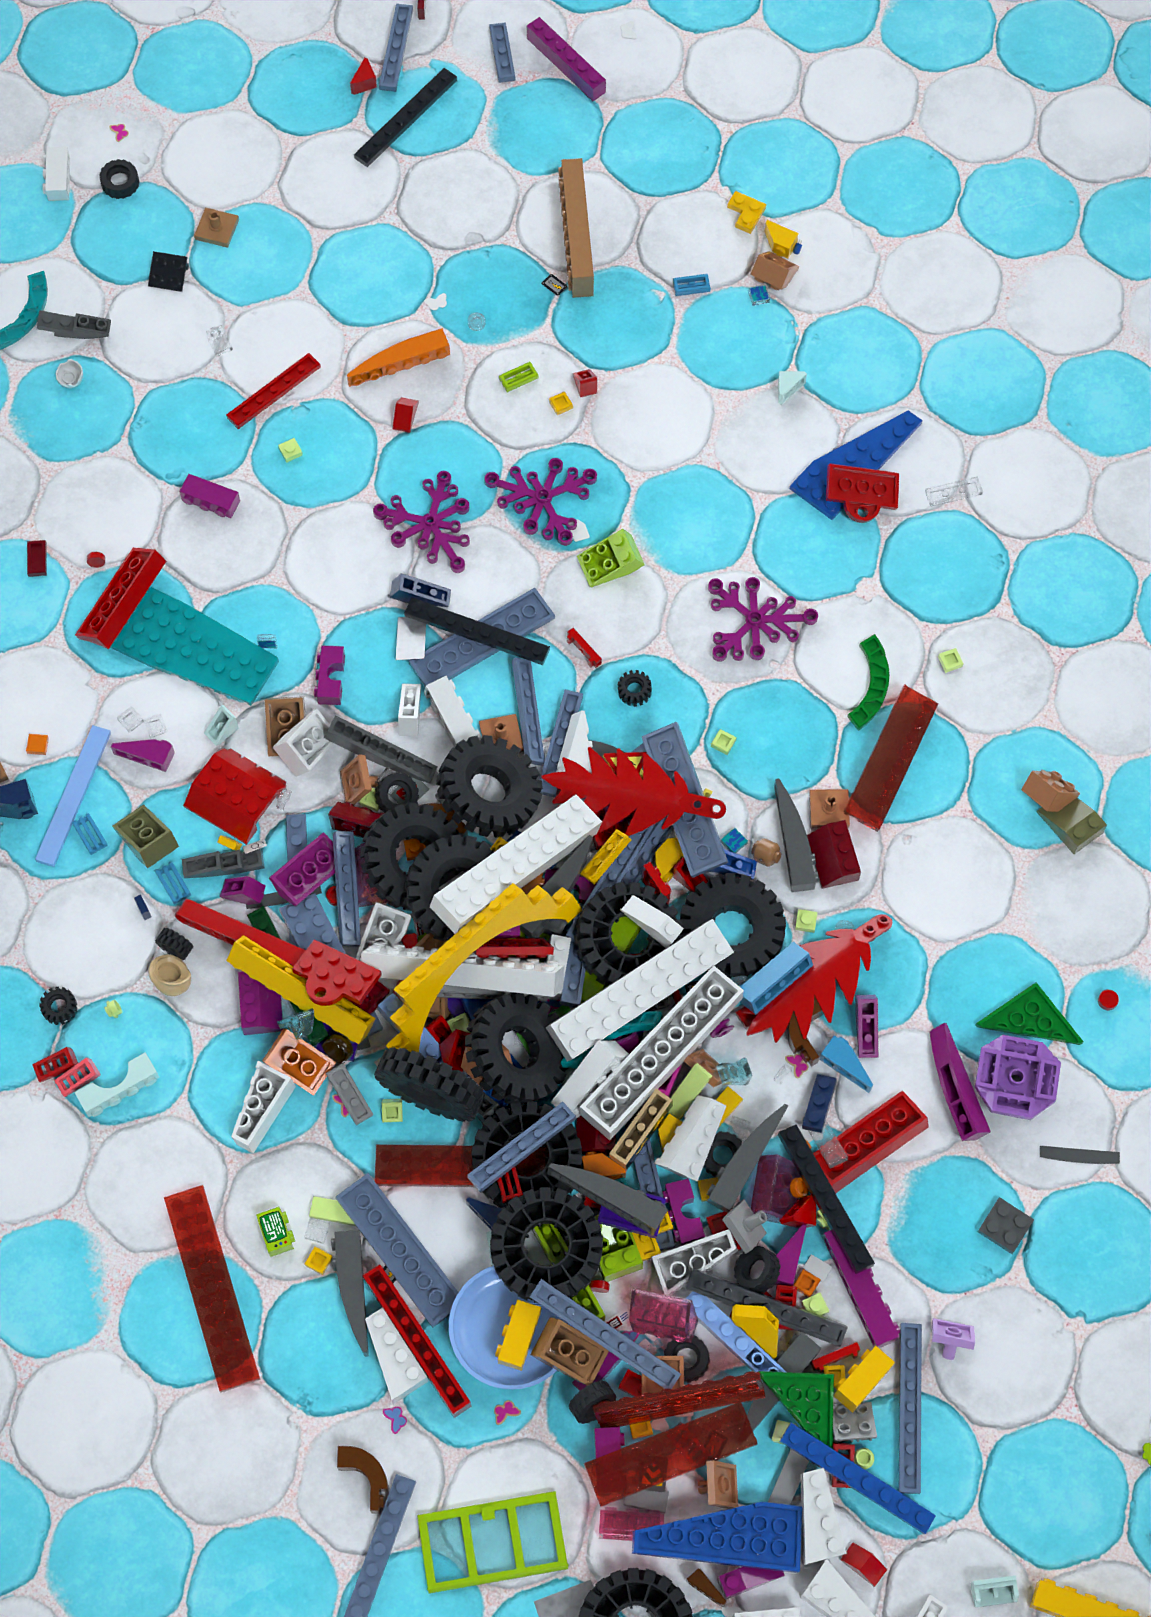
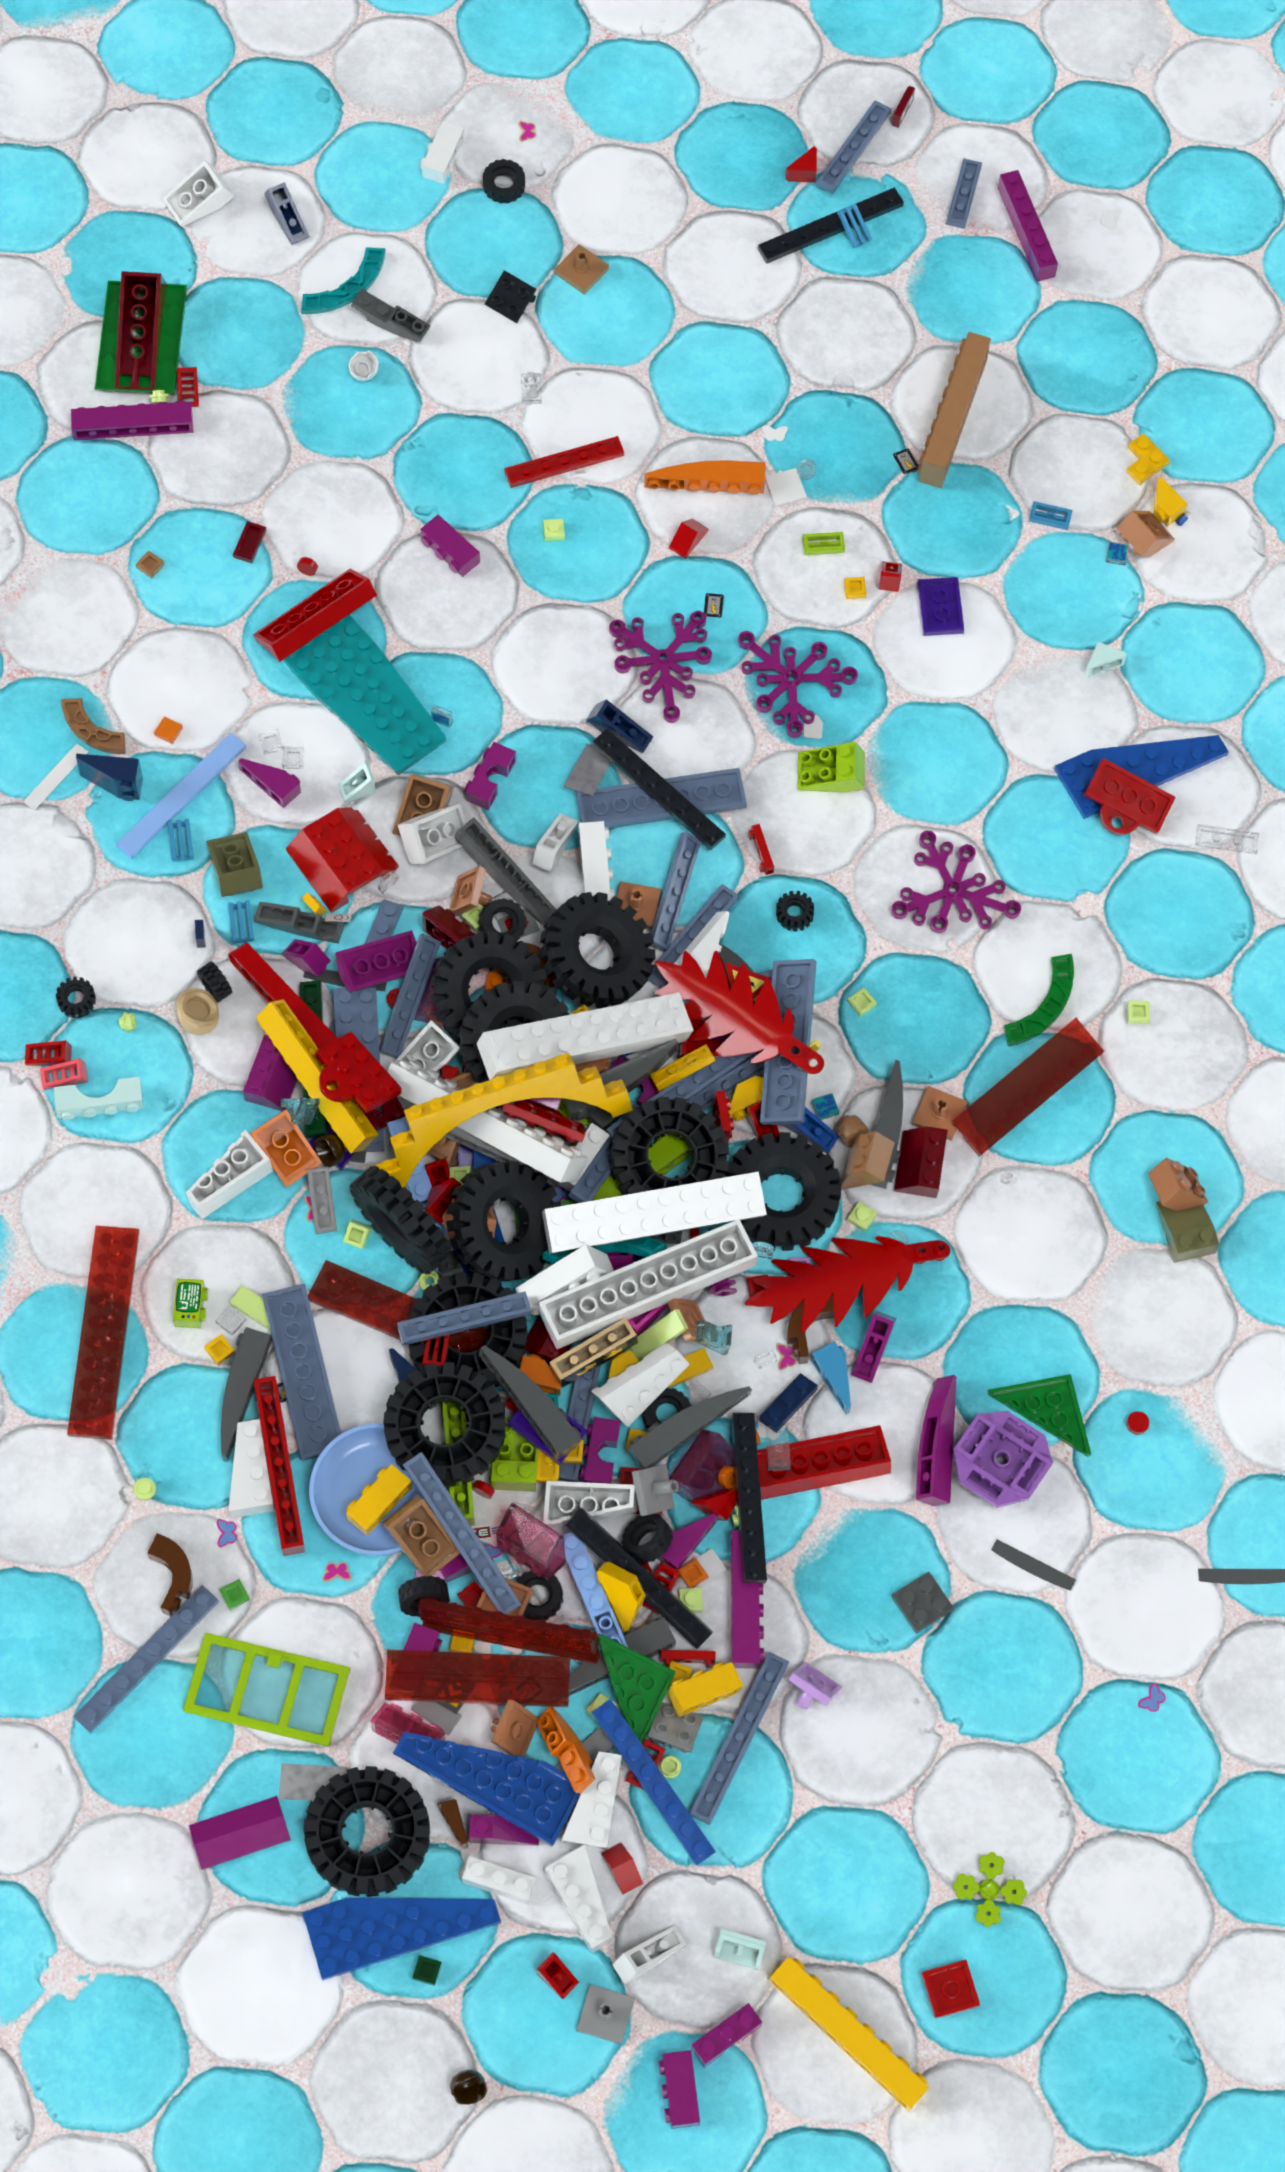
camera: 20 degrees right, 0 degrees up
white slope [620,895,684,948] -> none
dark azure brick [740,942,813,1015] -> none
none -> yellowish green plate [133,1478,156,1500]
none -> bright green tile [219,1579,250,1610]
none -> yellowish green plate [419,1271,441,1290]
none -> orange slope [535,1706,596,1794]
none -> sticker [704,593,724,618]
none -> white piece [765,468,807,507]
none -> dark azure tile [837,203,872,248]
none -> medium nougat slope [840,1131,895,1190]
none -> dark purple tile [917,577,964,636]

